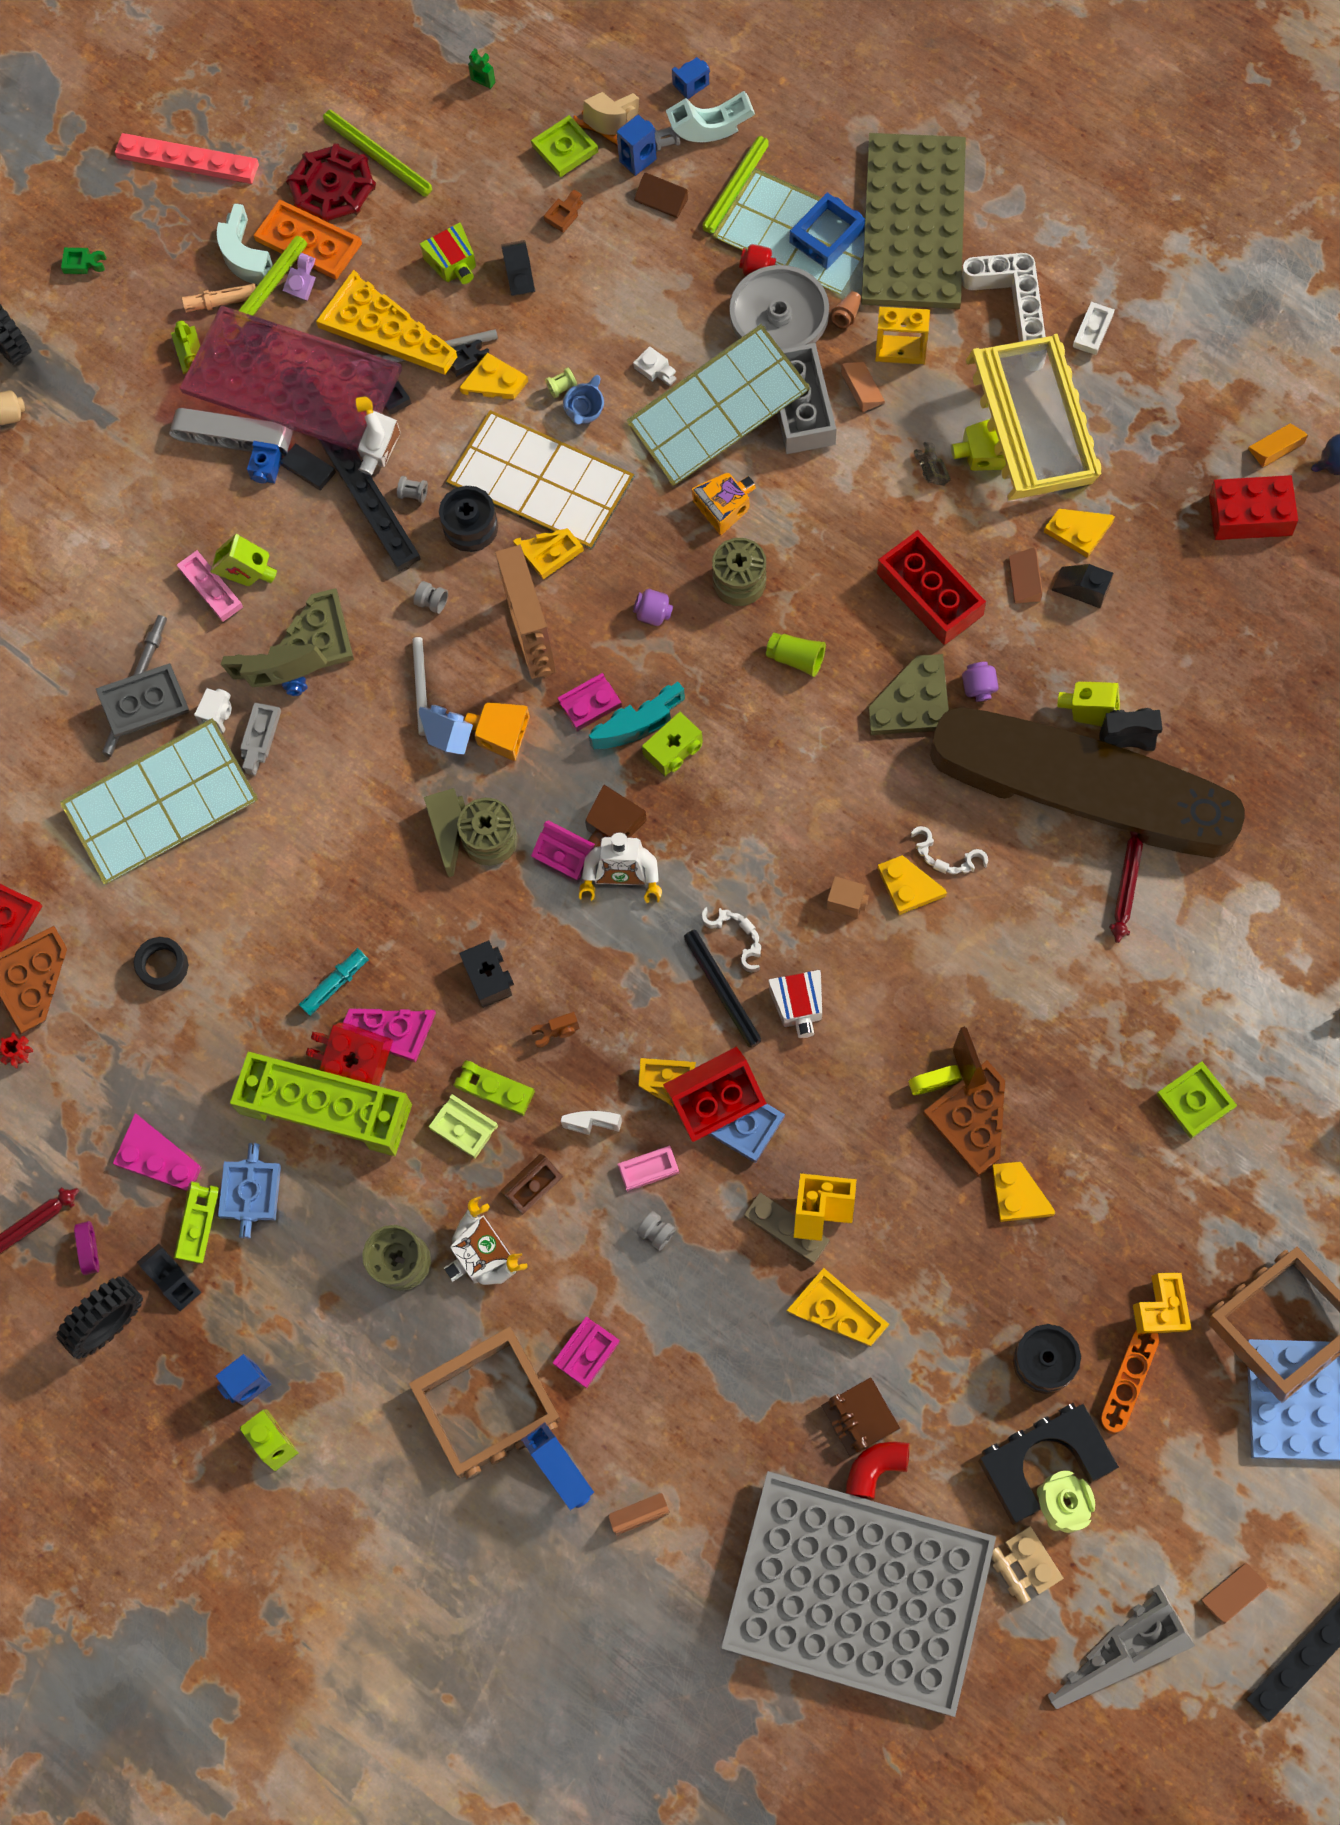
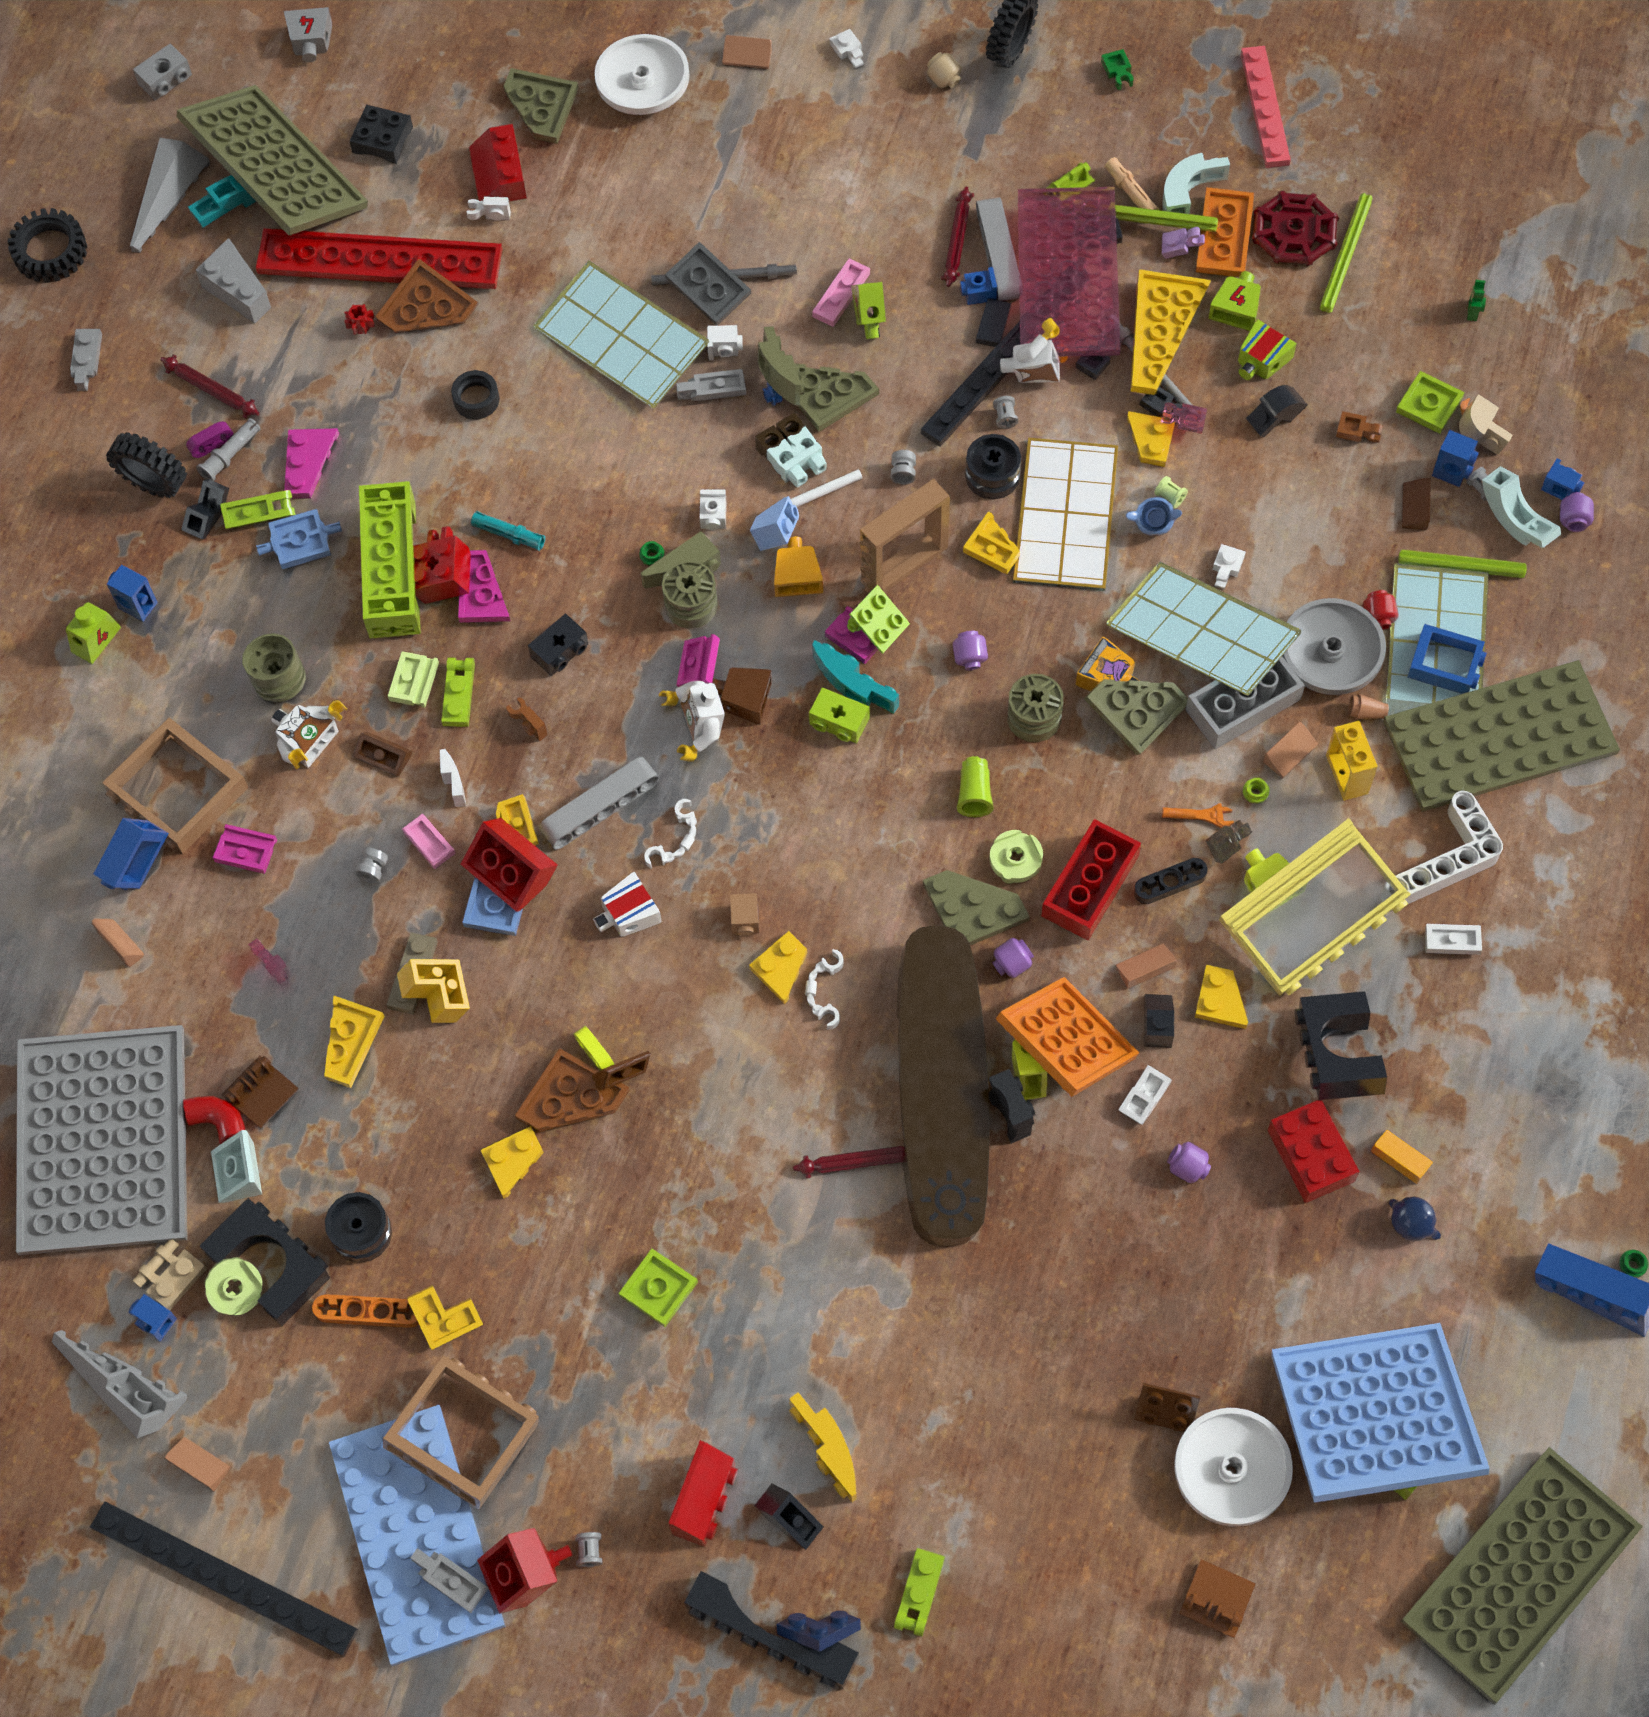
camera: 65 degrees right, 5 degrees down
black axle [684,930,761,1048] -> none
none -> blue brick [129,1294,177,1342]
none -> light grey pin [196,418,261,481]
none -> light aqua slope [211,1130,262,1203]
none -> clear pink plate [248,938,288,985]
none -> light grey beam [539,757,659,850]
none -> green plate [639,541,665,566]
none -> white brick [700,490,727,531]
none -> light aqua hips [755,412,827,487]
none -> lime hinge [847,585,910,654]
none -> dark red wheel [941,186,974,287]
none -> yellowish green plate [989,830,1043,884]
none -> orange plate [996,977,1139,1097]
none -> olive plate [1084,679,1188,755]
none -> white slope [1119,1065,1172,1125]
none -> black beam [1134,858,1208,904]
none -> clear pink plate [1161,402,1207,434]
none -> orange piece [1162,803,1234,829]
none -> medium lavender head [1167,1142,1211,1183]
none -> lime torso [1208,271,1261,331]
none -> lime plate [1243,778,1270,804]
none -> black arch [1295,991,1388,1100]
none -> medium lavender head [1560,492,1594,532]

